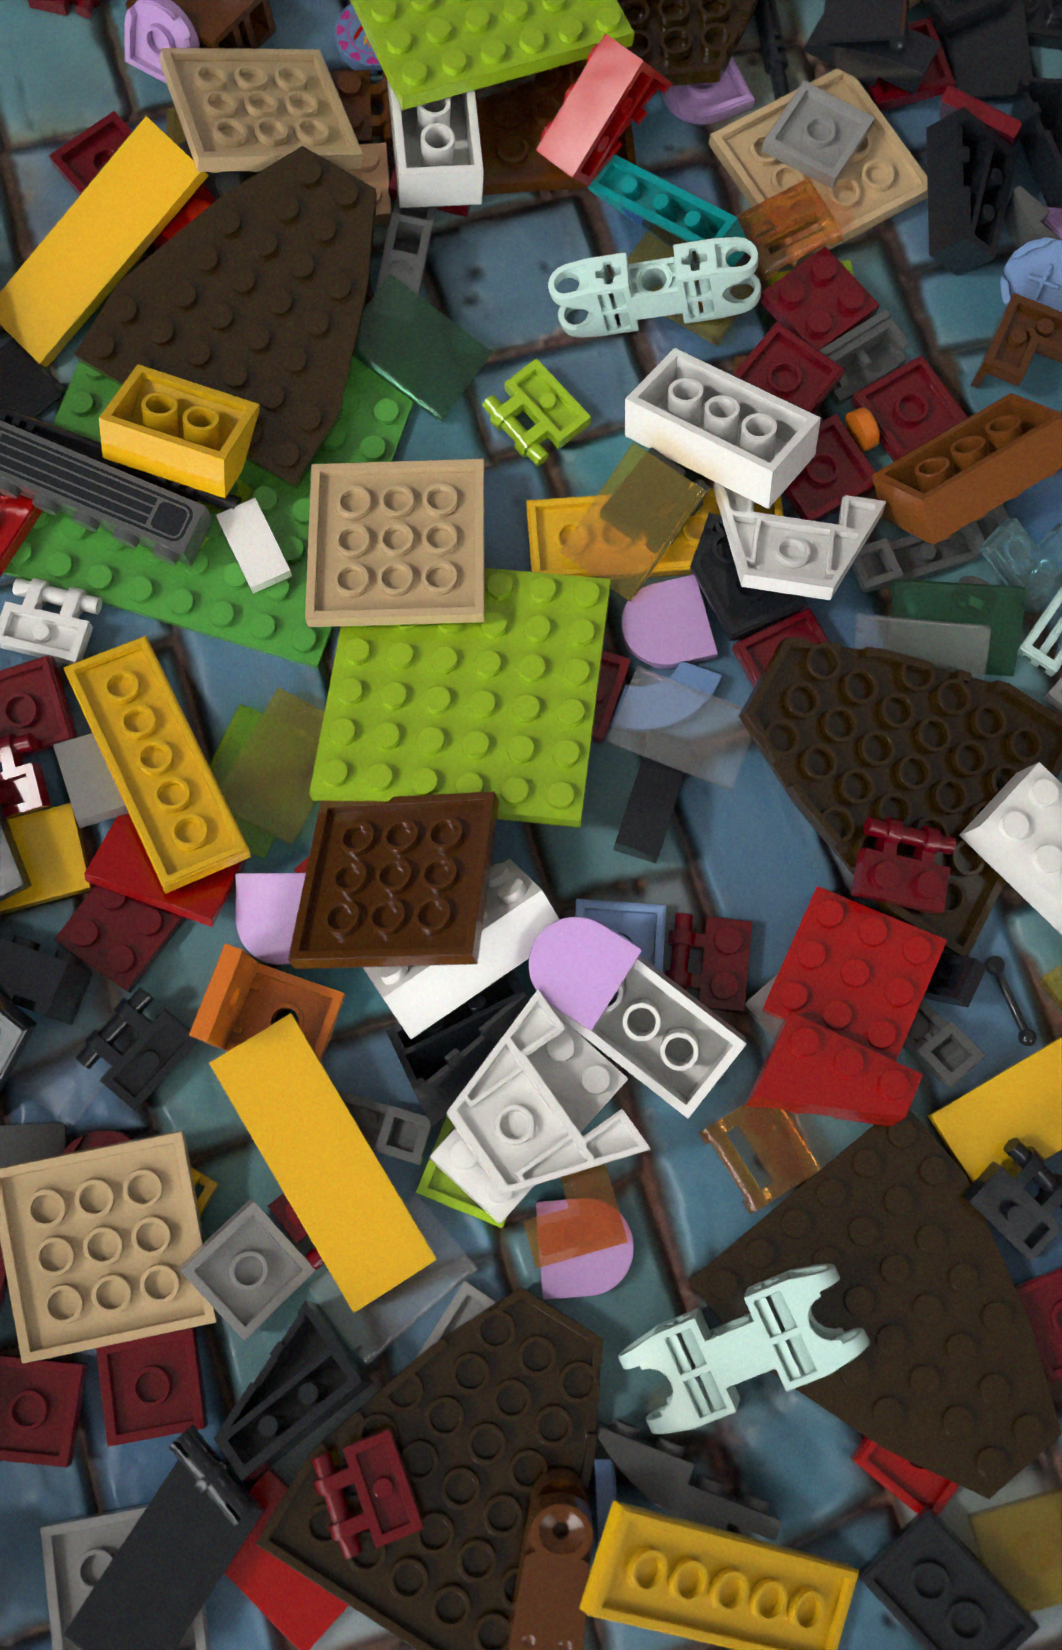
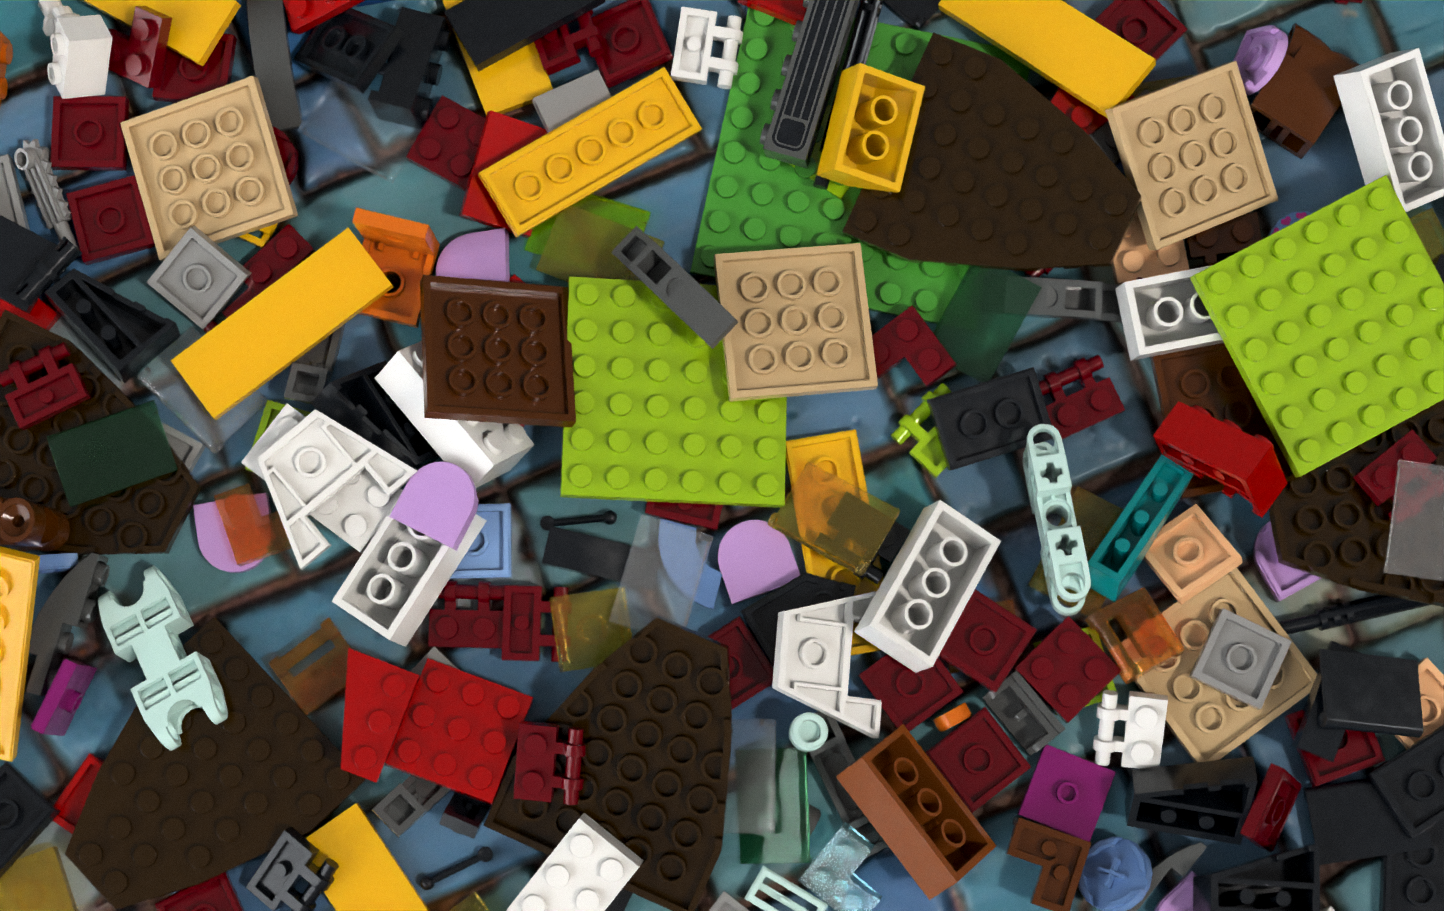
camera: 90 degrees right, 5 degrees up
black plate [76,987,199,1111] -> none
white tile [216,498,292,594] -> none
none -> light grey piece [14,139,81,258]
none -> magenta plate [31,659,97,736]
none -> clear green piece [47,400,178,507]
none -> dark red plate [243,224,316,295]
none -> dark red plate [502,585,572,662]
none -> black hinge [540,510,617,531]
none -> clear yellow tile [549,587,632,672]
none -> dark grey slope [611,225,738,349]
none -> light aqua tile [789,712,828,752]
none -> dark red plate [872,305,957,387]
none -> black tile [927,367,1053,471]
none -> magenta plate [1018,745,1116,842]
none -> dark red plate [1038,354,1125,440]
none -> white plate [1092,690,1168,769]
none -> light nougat plate [1143,504,1243,605]

